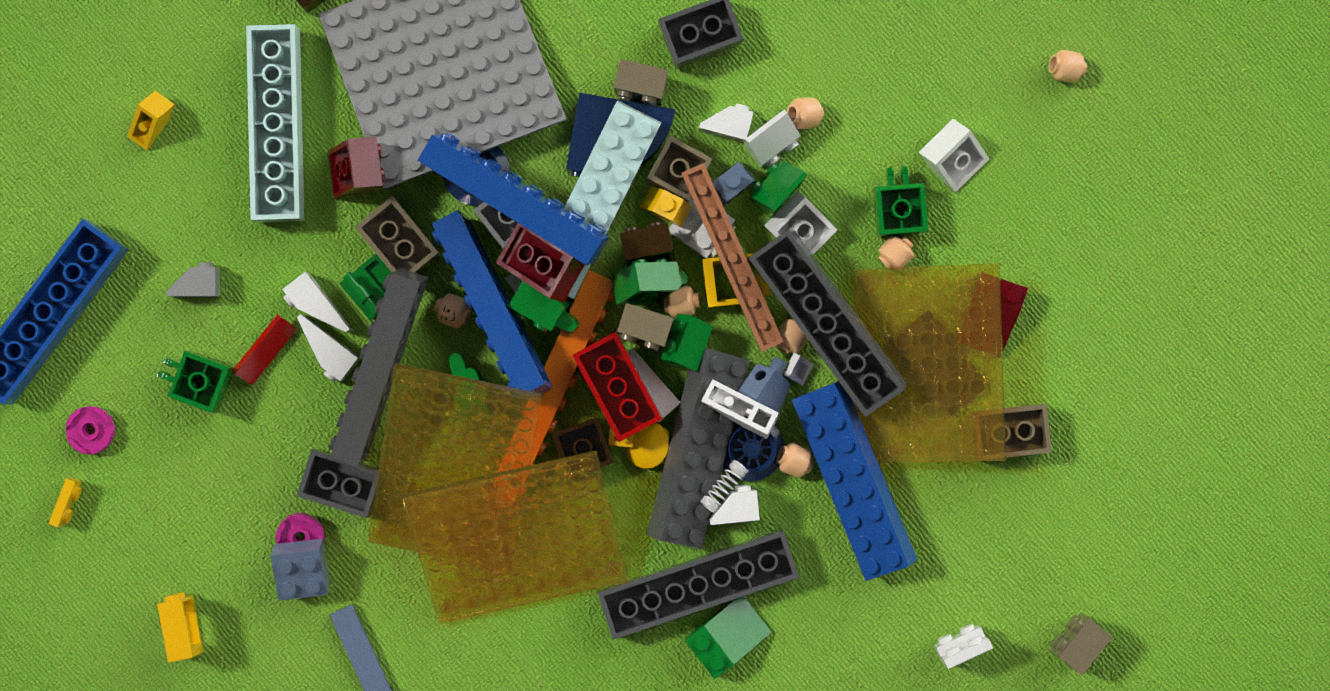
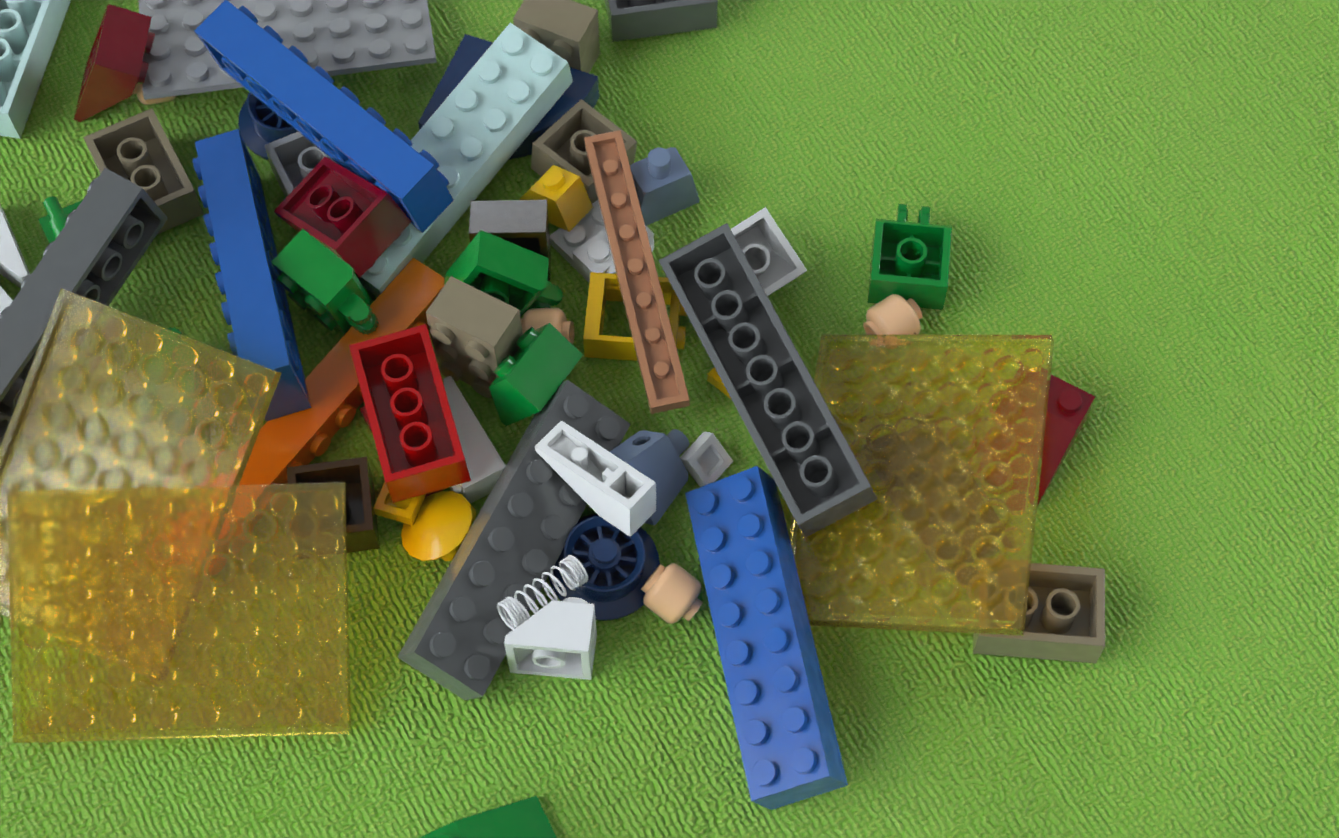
camera: 10 degrees right, 25 degrees down
light nougat head [434,293,472,329] -> none
dark grey brick [598,529,799,640] -> none
white slope [699,104,754,143] -> none
white slope [744,110,800,168] -> none
green slope [749,161,807,218] -> none
light nougat head [776,319,808,355] -> none
light nougat head [787,97,824,129] -> none
white slope [919,119,989,192] -> none
light nougat head [1049,50,1087,83] -> none

